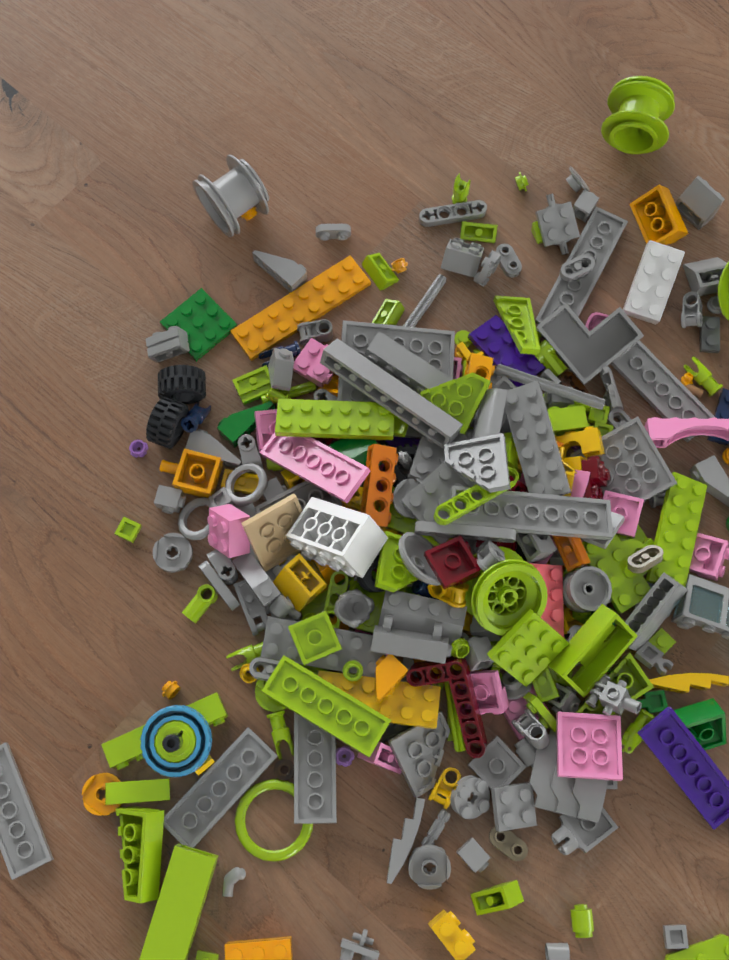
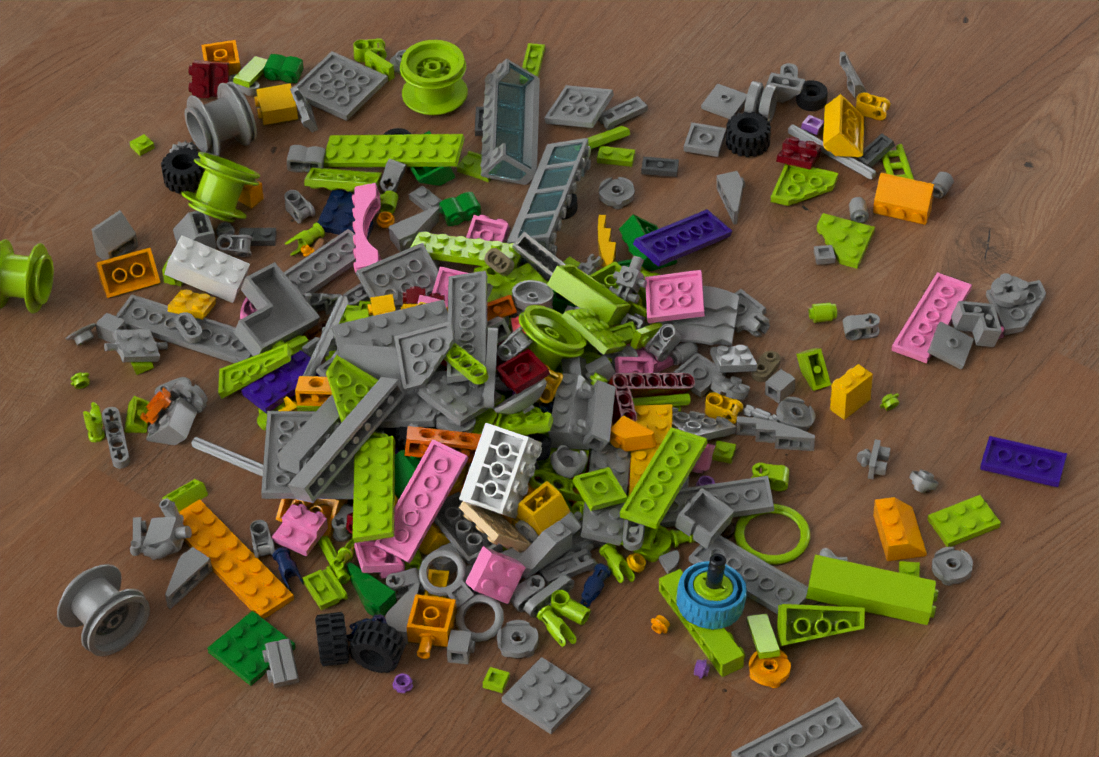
camera: 90 degrees left, 25 degrees down
light grey slope [268,348,294,391] -> none
lime plate [343,660,363,681] -> none
lime slope [372,299,405,325] -> none
light orange plate [391,258,408,274] -> none
none -> light grey torso [130,498,192,560]
none -> orange plate [140,388,171,424]
none -> yellow plate [168,289,216,320]
none -> light grey plate [502,657,591,734]
none -> lime piece [537,606,577,647]
none -> dark blue piece [580,563,612,607]
none -> light grey tile [659,550,679,574]
none -> light grey piece [675,488,734,549]
none -> medium lavender plate [694,659,710,679]
none -> lime plate [712,441,736,464]
none -> lime piece [751,463,789,491]

